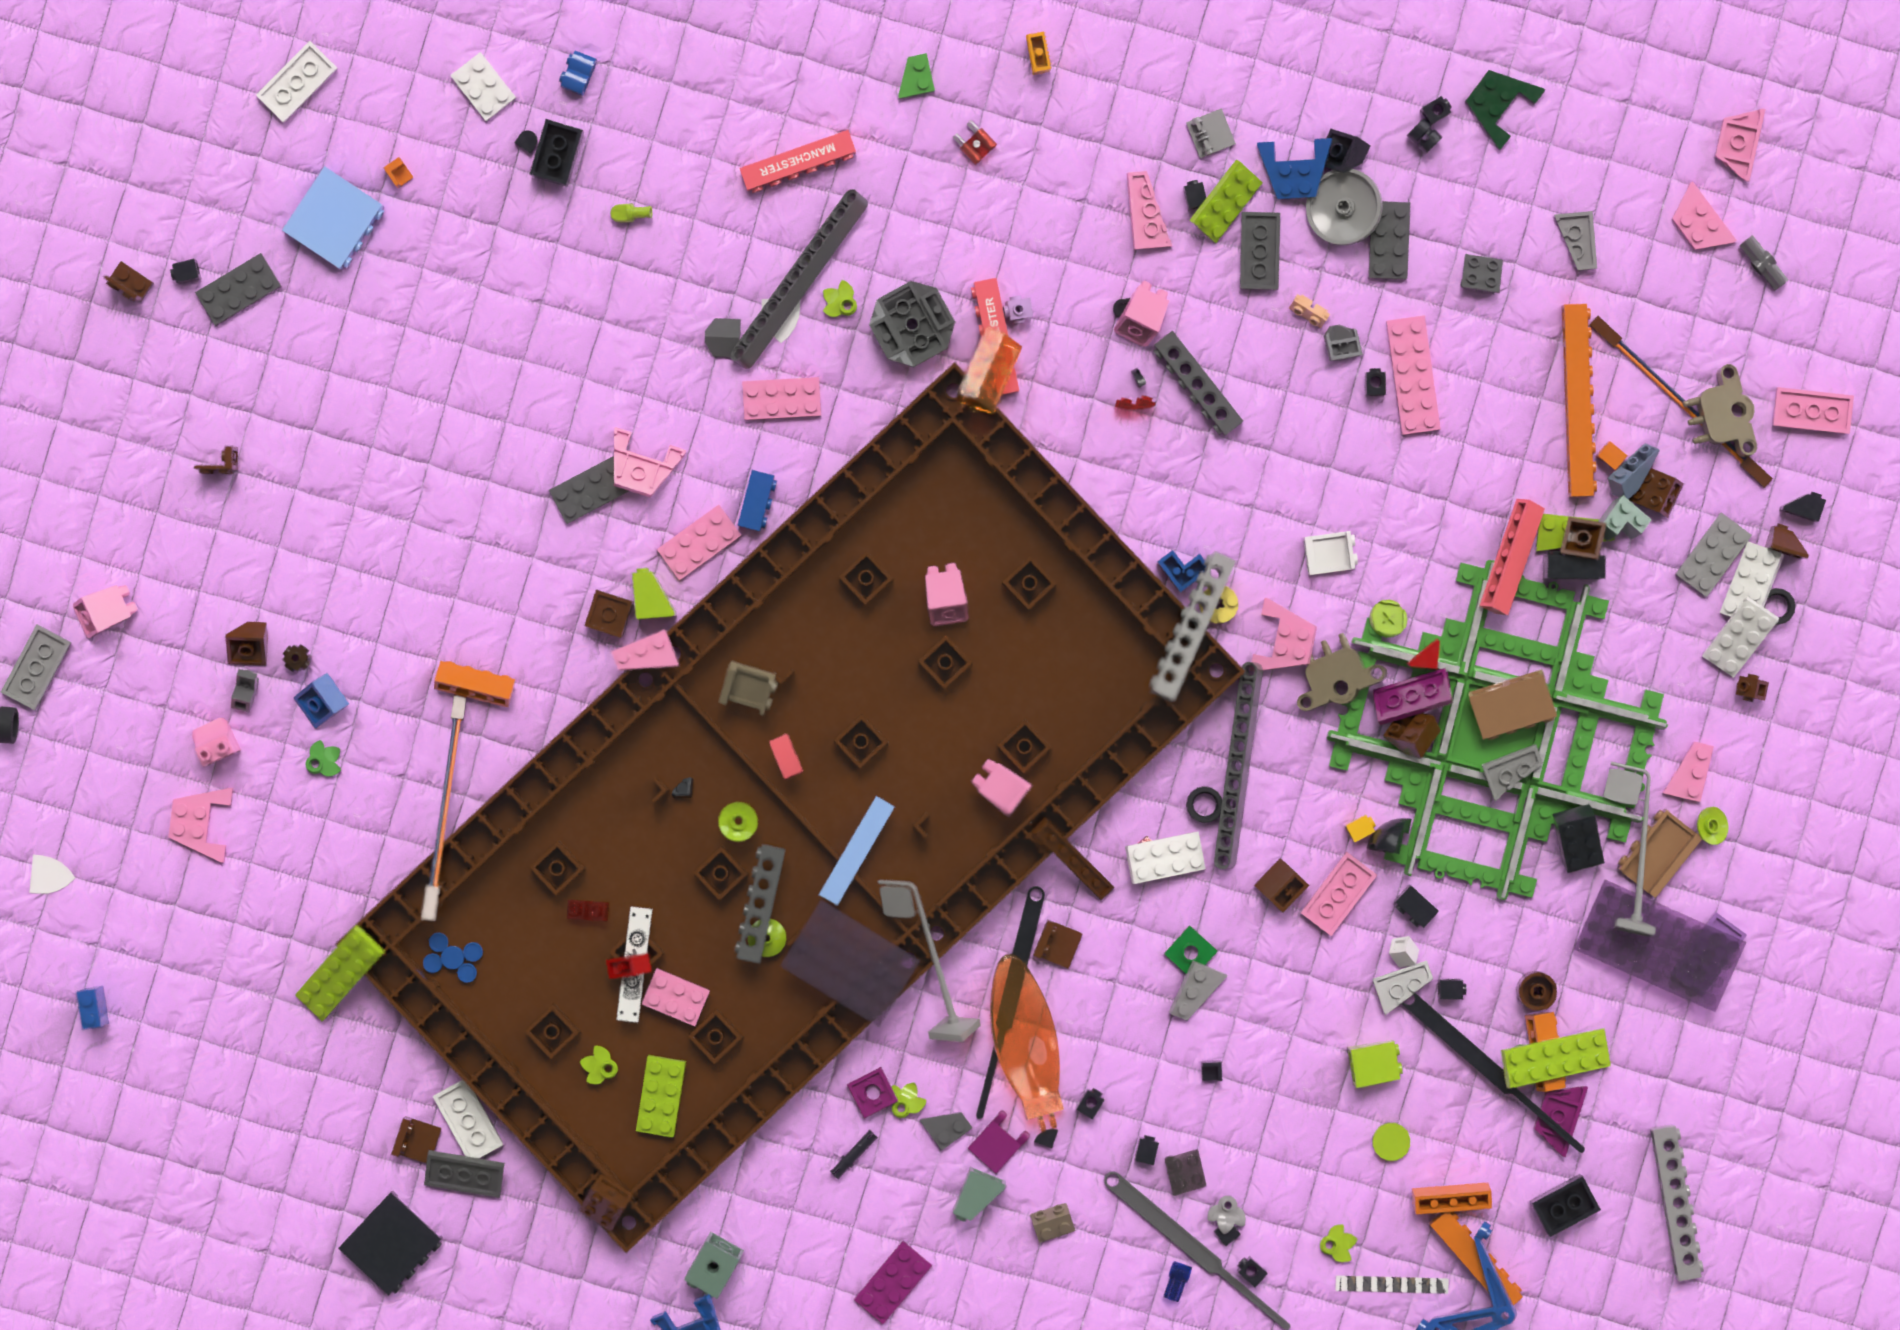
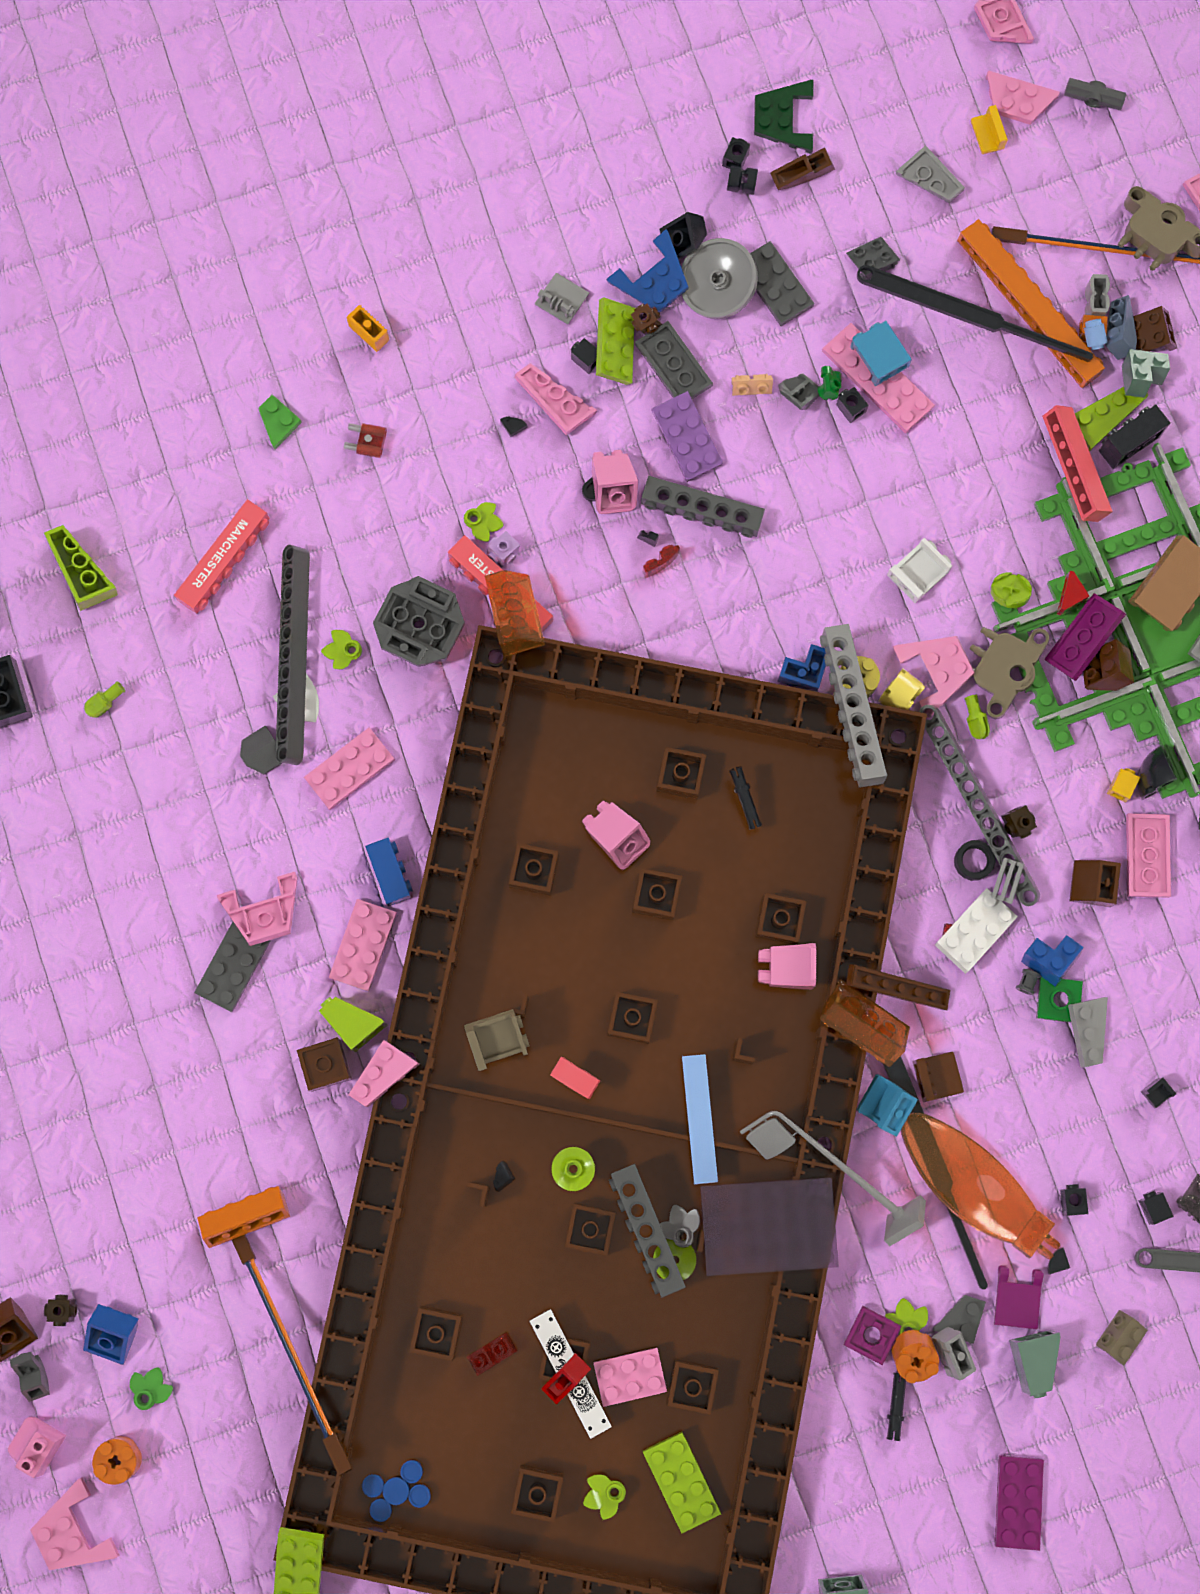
camera: 40 degrees left, 10 degrees down
reddish brown slope [1560,517,1607,560] -> none
none -> lime wedge [44,525,118,611]
none -> orange brick [92,1436,142,1485]
none -> lime plate [464,502,504,542]
none -> black tile [500,416,528,437]
none -> reddish brown brick [631,303,662,335]
none -> medium lavender plate [651,391,723,481]
none -> light grey plate [660,1205,700,1248]
none -> black pin [729,766,762,829]
none -> reddish brown slope [770,147,835,191]
none -> green plate [818,366,842,400]
none -> clear orange slope [820,980,910,1067]
none -> dark azure panel [850,321,912,386]
none -> dark azure panel [856,1074,918,1137]
none -> black piece [857,265,1093,362]
none -> light yellow brick [878,669,925,710]
none -> orange brick [891,1330,939,1383]
none -> light grey brick [932,1327,976,1381]
none -> lime arm [964,694,990,739]
none -> yellow panel [971,105,1008,154]
none -> light grey tile [992,857,1025,904]
none -> dark brown brick [1001,805,1037,839]
none -> dark grey bush [1016,969,1041,995]
none -> blue brick [1021,935,1084,987]
none -> light blue brick [1084,319,1107,350]
none -> light grey brick [1085,274,1110,316]

